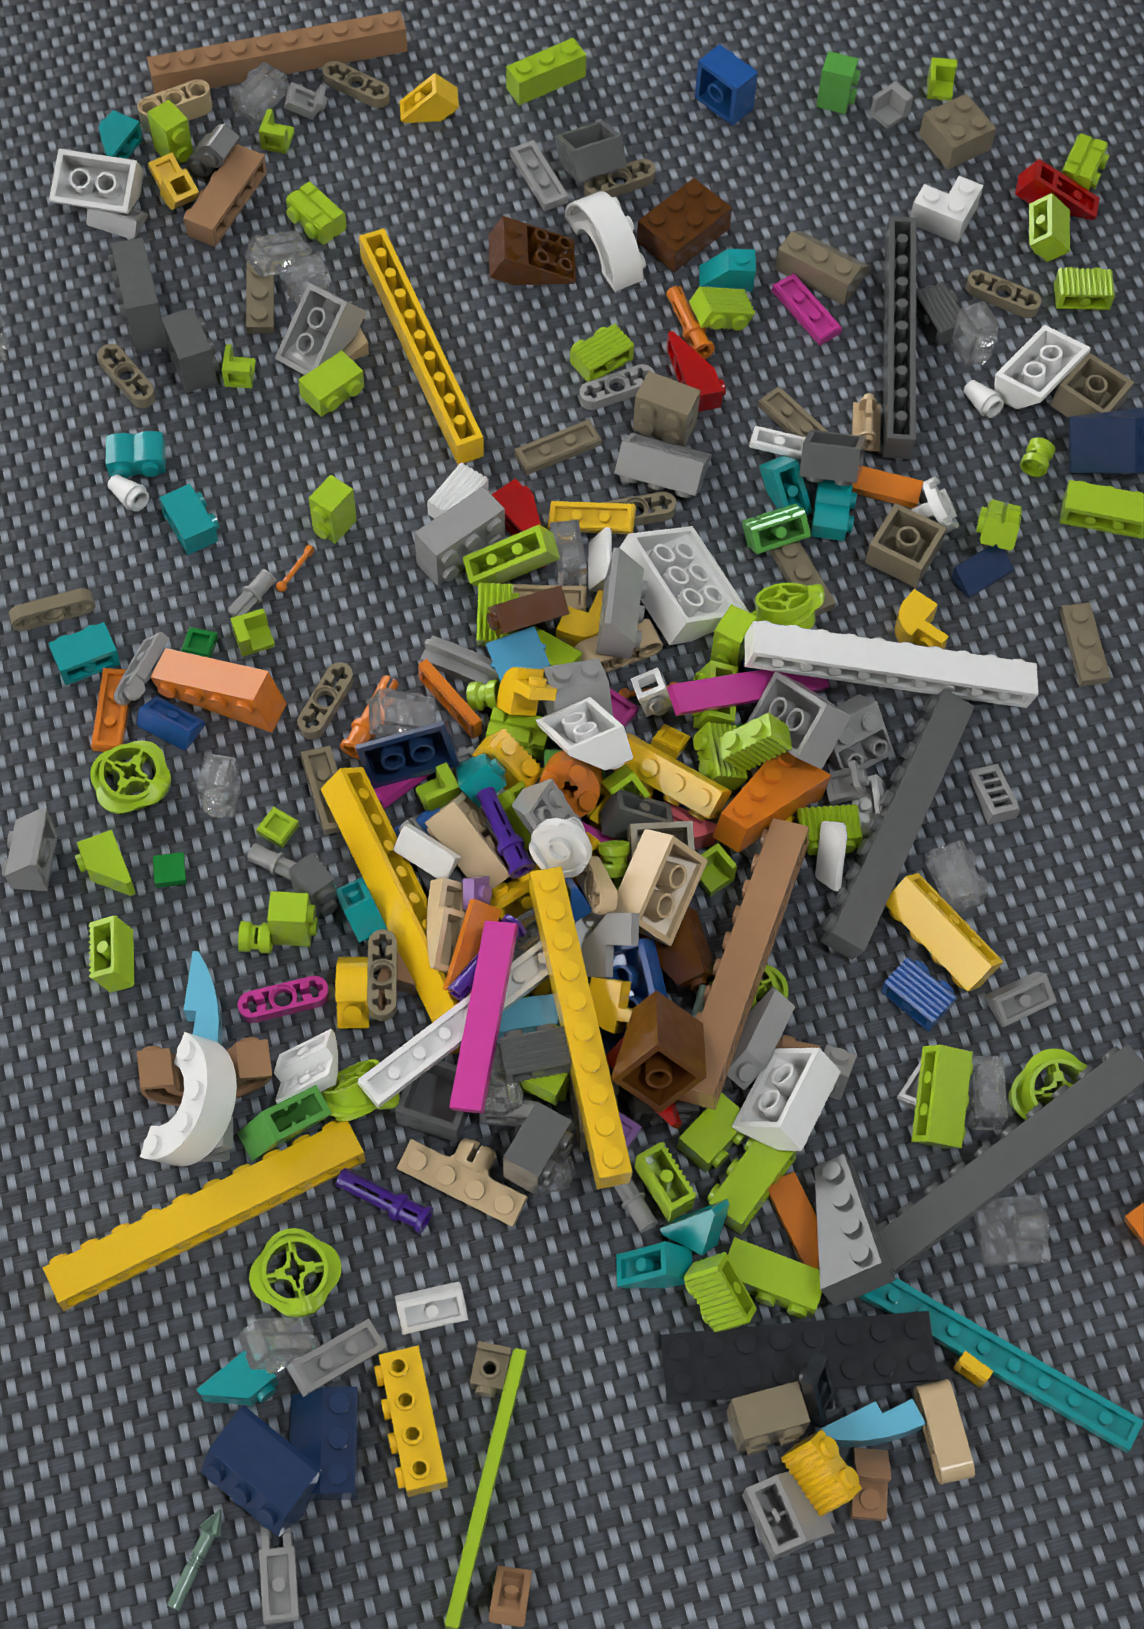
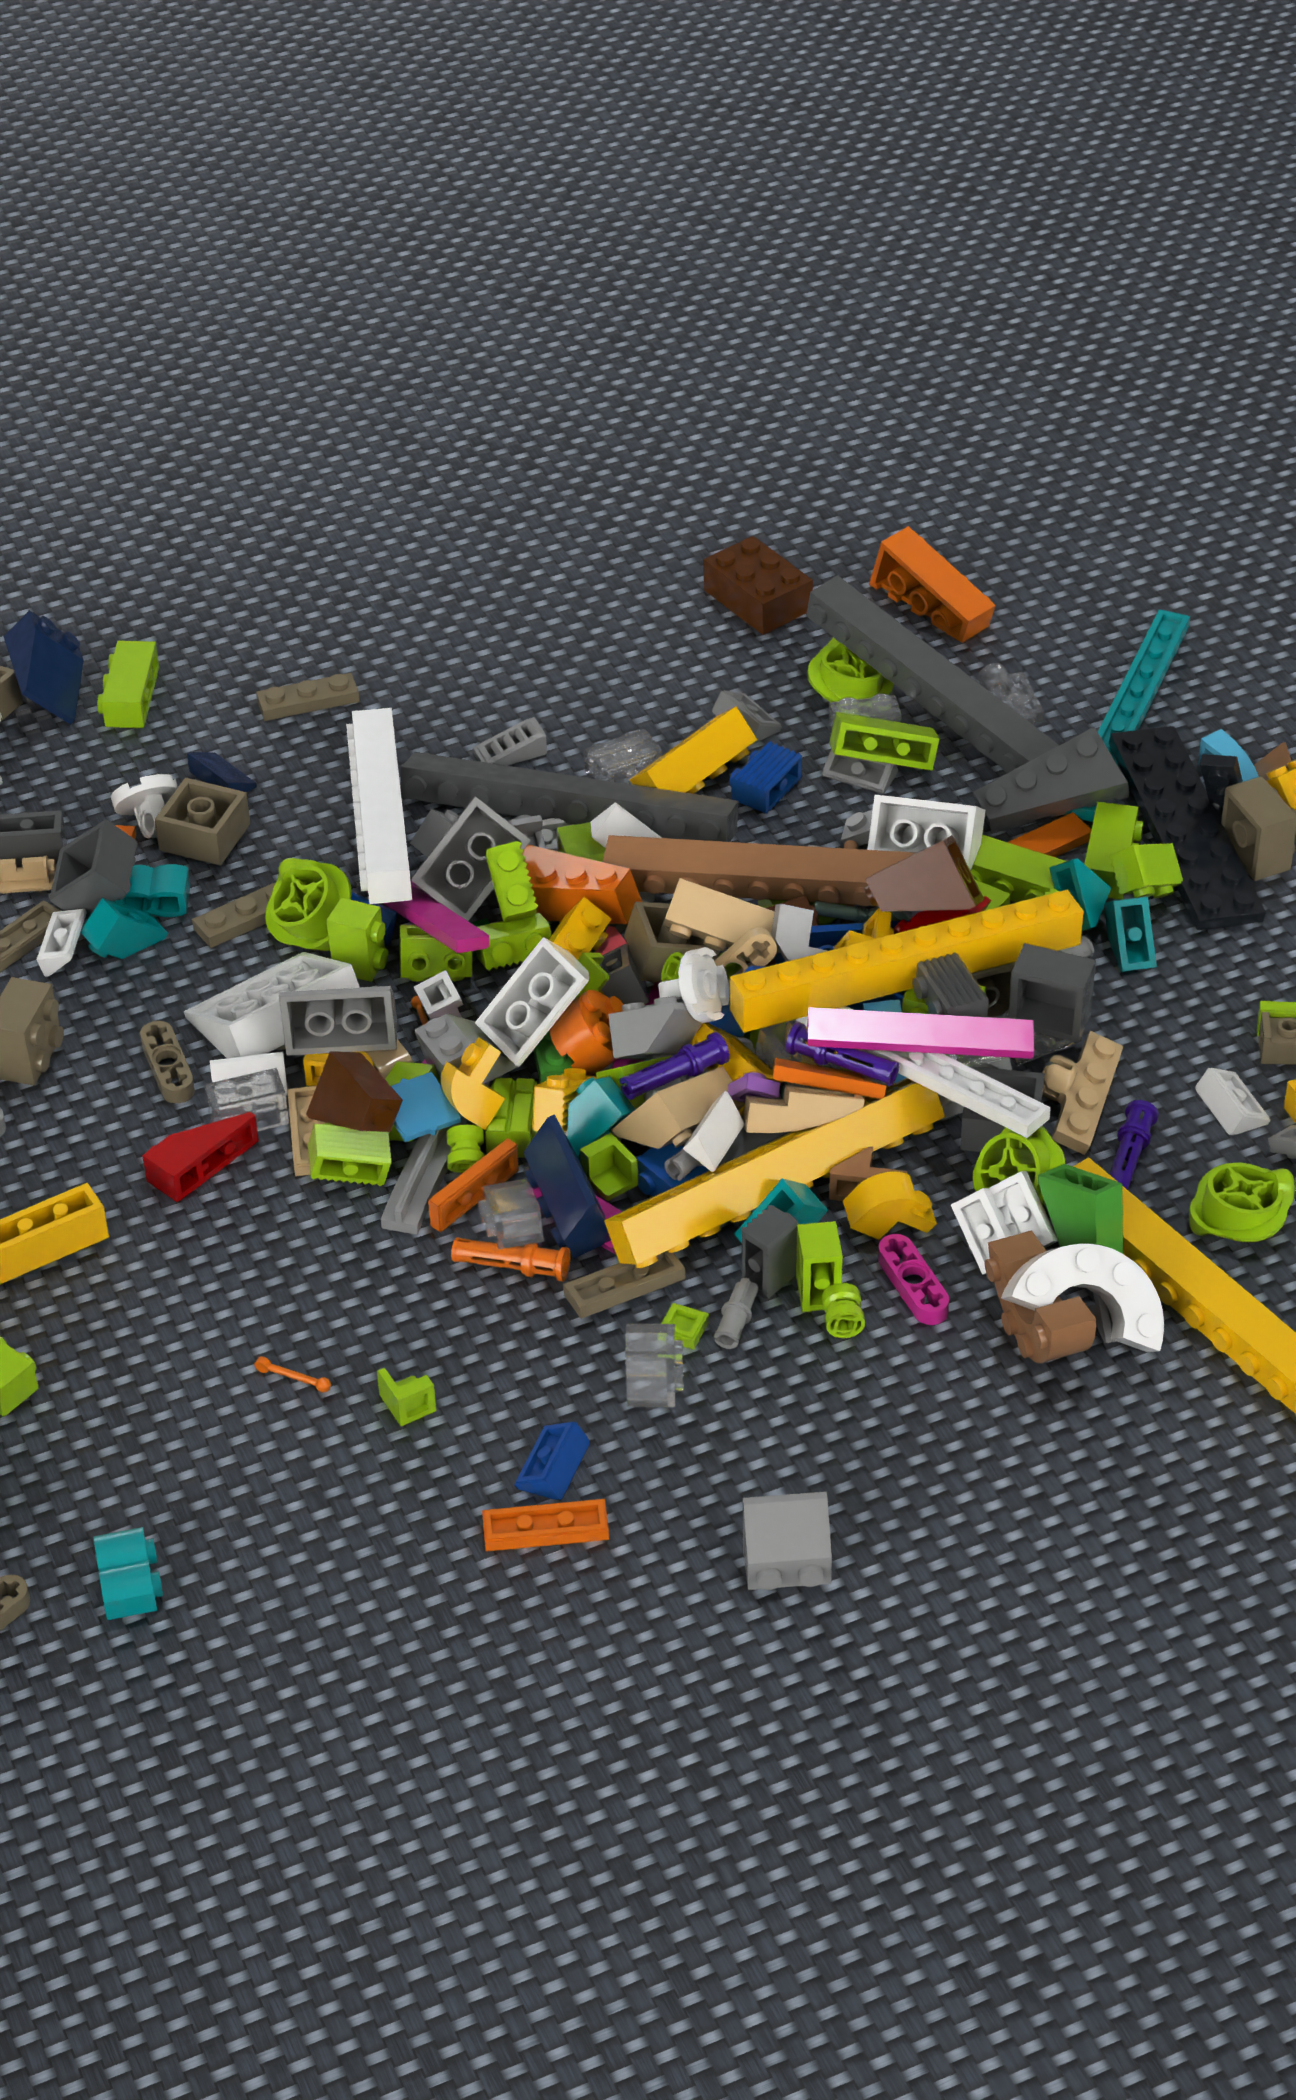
camera: 95 degrees left, 20 degrees down
dark tan beam [9,588,96,631] -> none
teal brick [48,622,121,686] -> none
lime slope [75,830,136,896] -> none
lime brick [88,916,134,993] -> none
lime piece [90,741,171,814] -> none
white cone [108,475,149,511] -> none
light grey hinge [113,632,169,706] -> none
orange wedge [150,648,287,733] -> none
green tile [153,852,187,888] -> none
teal brick [159,484,220,555] -> none
green tile [181,627,218,658] -> none
medium azure slope [184,951,223,1046] -> none
light grey axle [228,569,276,618] -> none
dark tan beam [297,662,354,740] -> none
lime brick [309,475,357,544] -> none
dark tan beam [367,929,398,1021] -> none
light grey brick [414,486,505,586] -> none
white brick [427,463,490,518] -> none
lime brick [462,525,560,587] -> none
dark tan tile [514,419,602,476] -> none
yellow tile [548,501,636,534] -> none
light grey slope [614,433,712,498] -> none
yellow tile [650,724,690,759] -> none
bright green brick [742,504,811,554] -> none
yellow brick [895,589,949,649] -> none
tan beam [914,1379,975,1484] -> none
yellow tile [953,1351,994,1388] -> none
lime brick [976,499,1022,551] -> none
lime wheel [1020,438,1055,477] -> none

